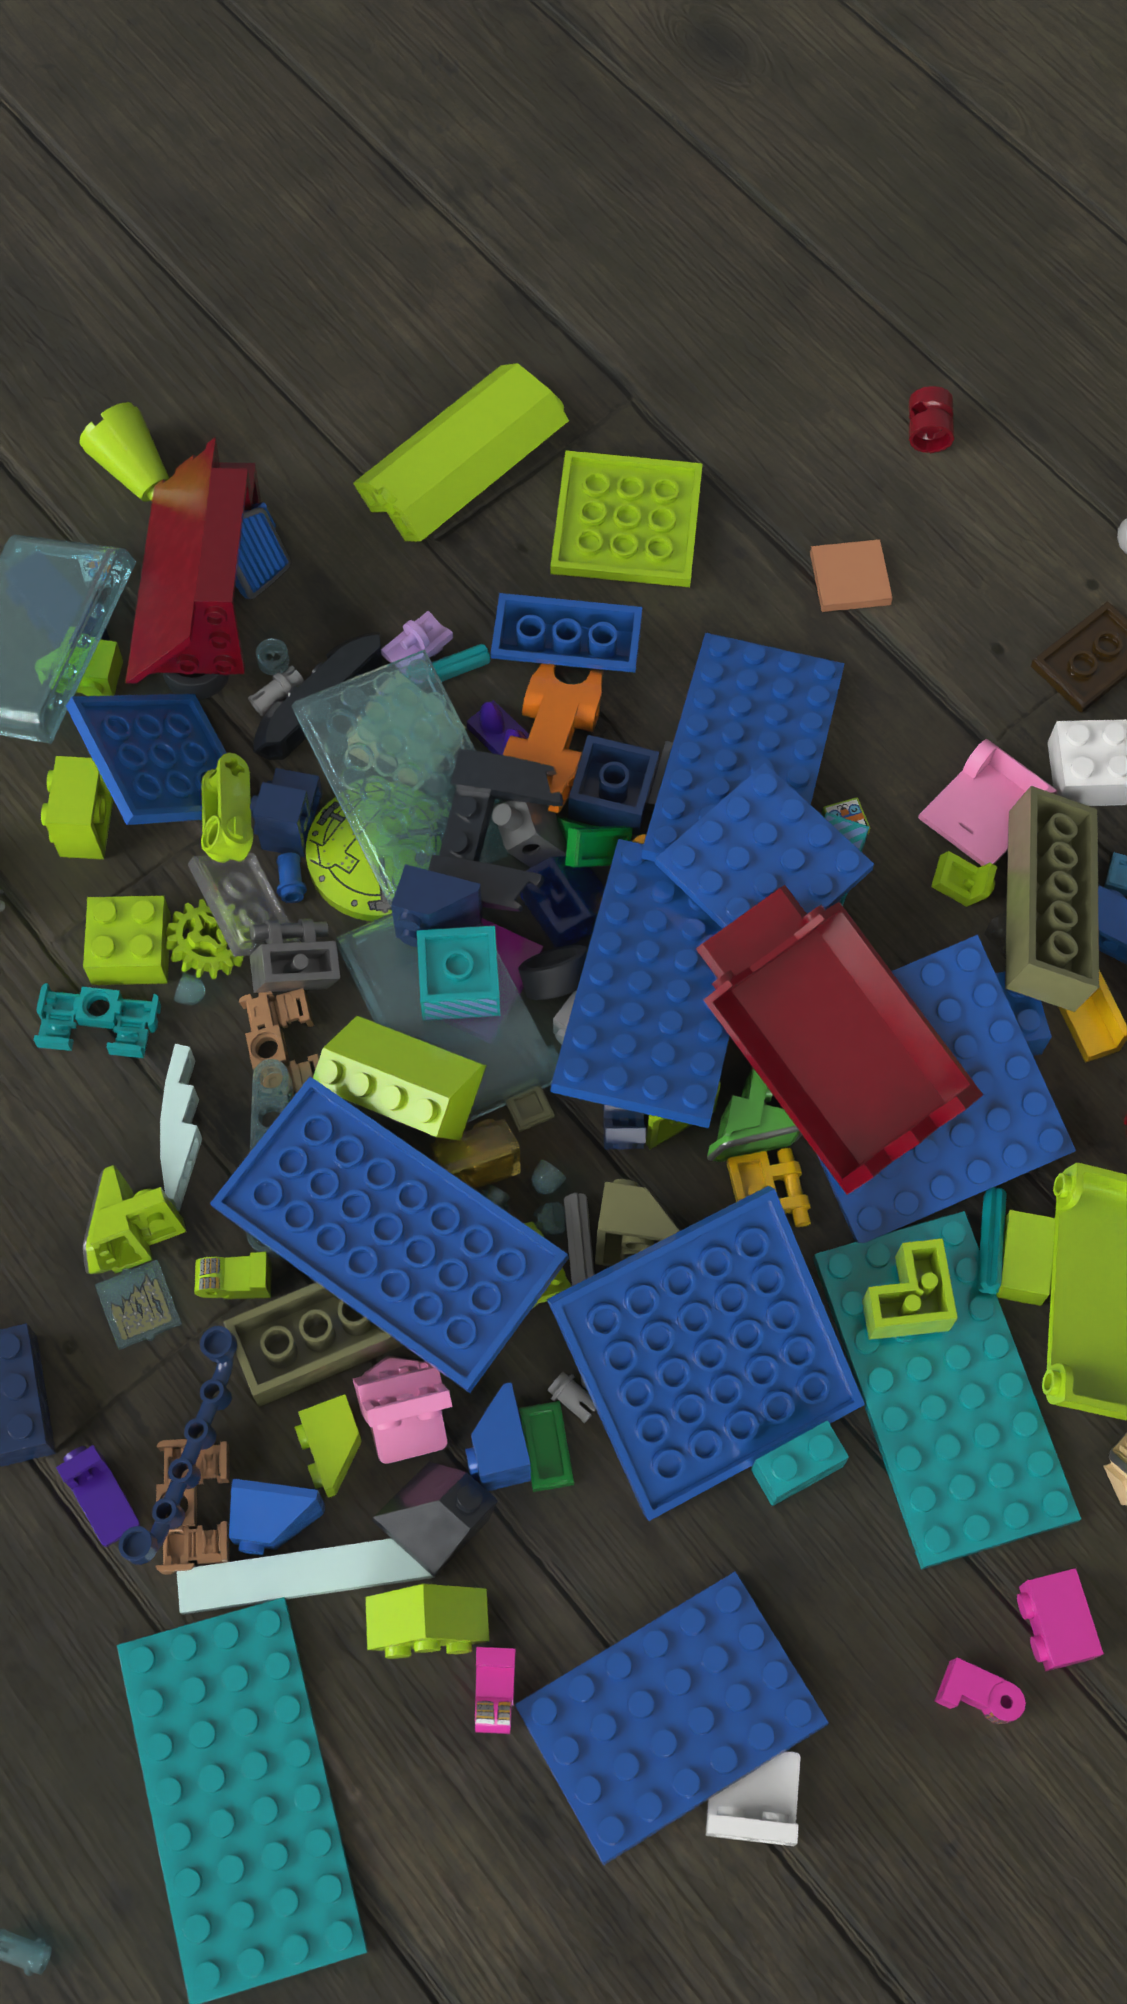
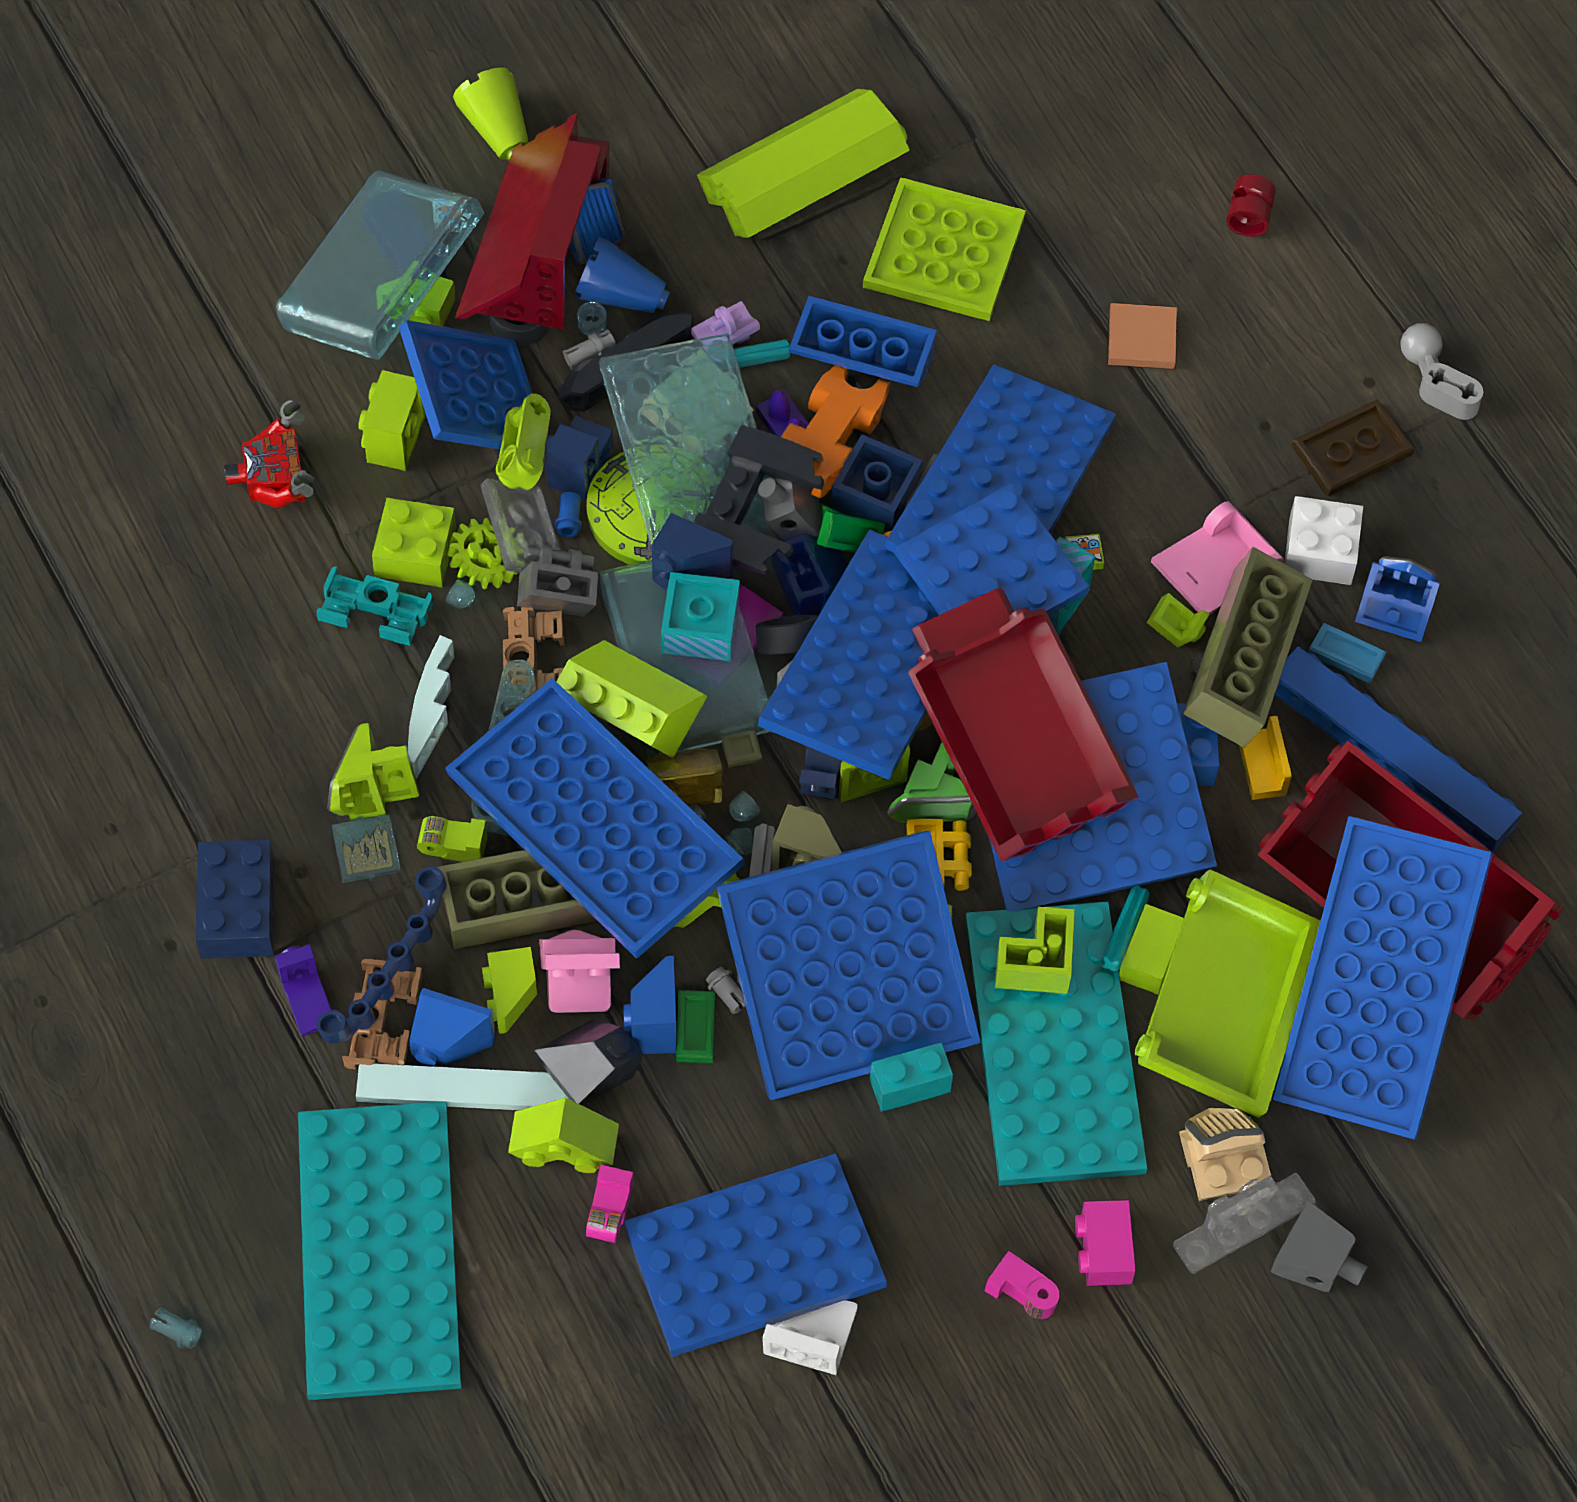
camera: 10 degrees right, 5 degrees down
none -> blue cone [574,236,670,314]

